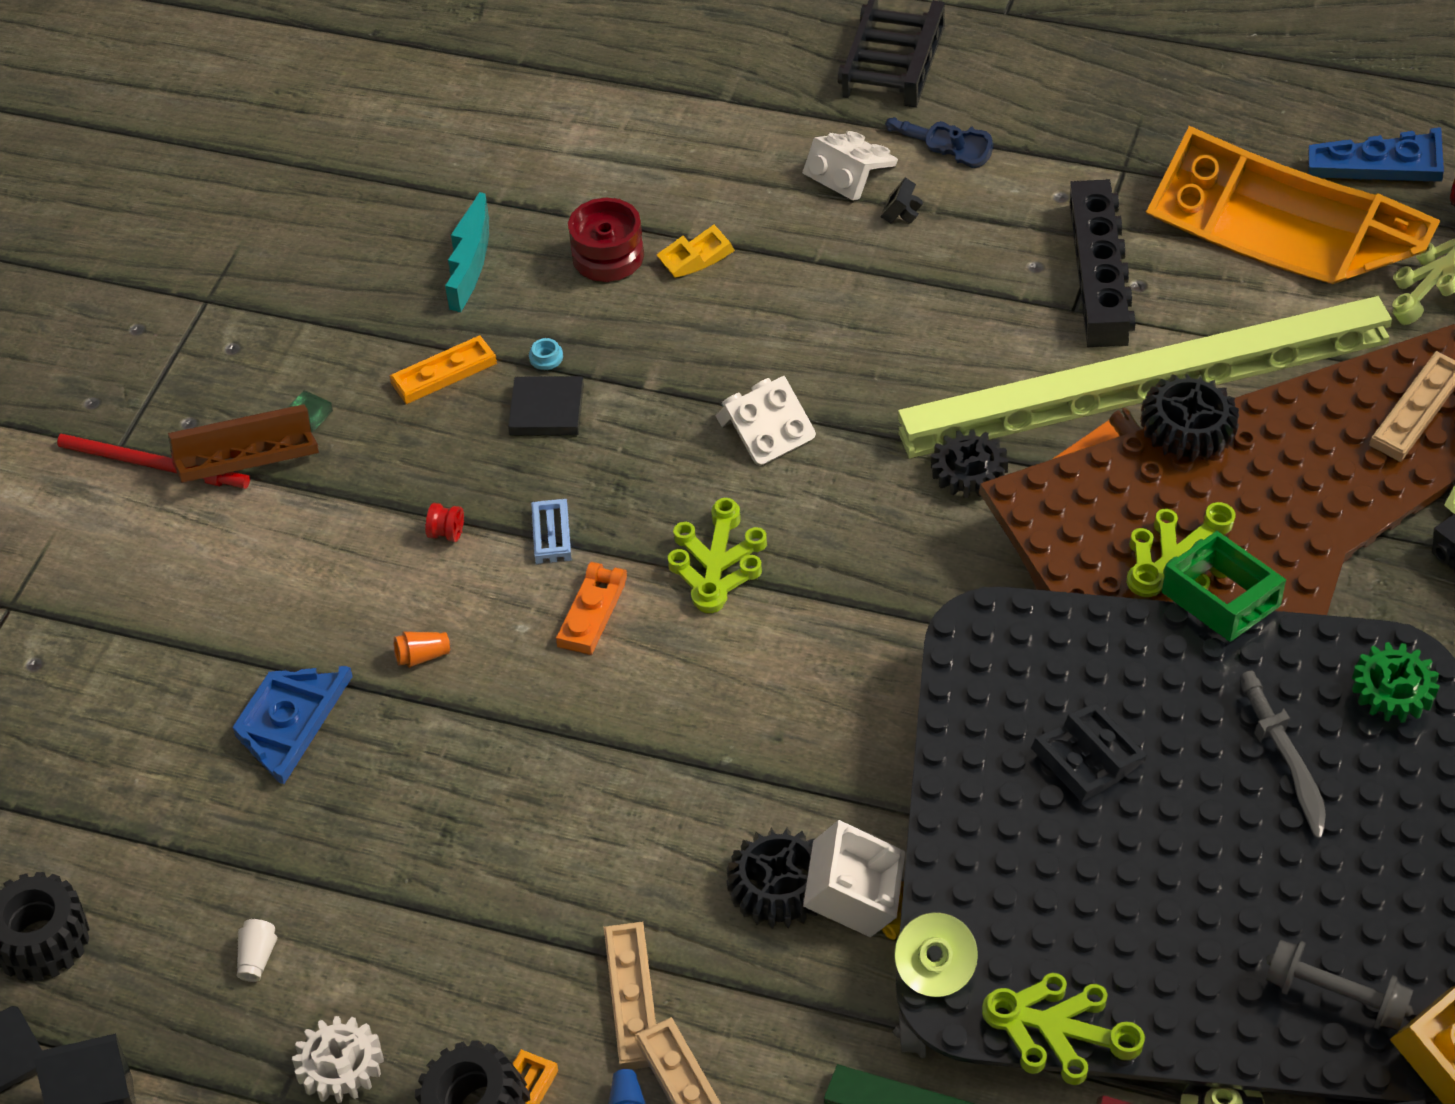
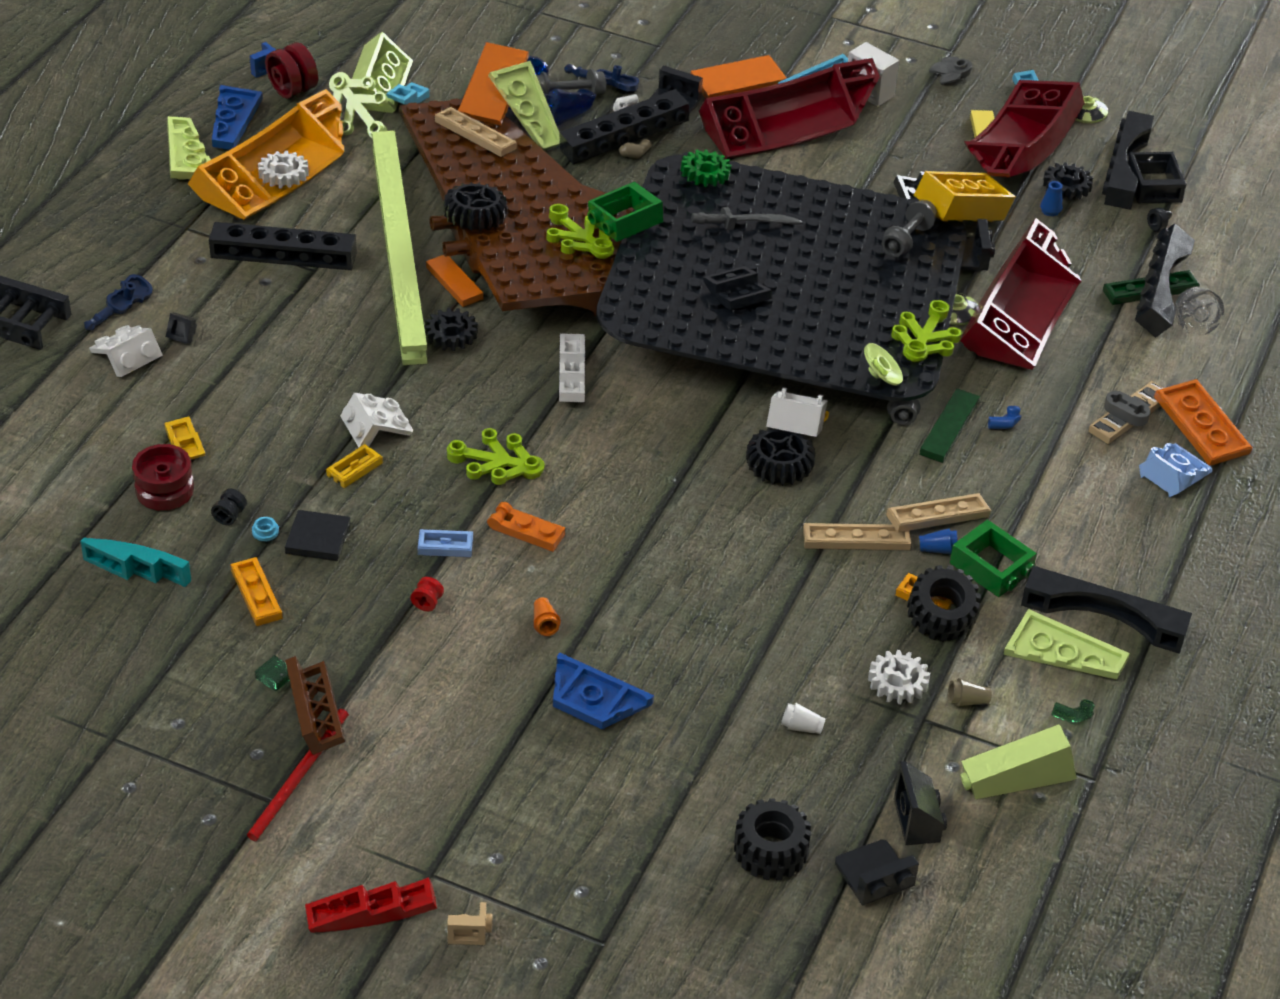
camera: 90 degrees left, 5 degrees down
none -> yellowish green wing [167,116,211,180]
none -> black wheel [211,488,247,526]
none -> white gear [258,151,309,188]
none -> yellow tile [326,444,383,488]
none -> white slope [559,334,585,402]

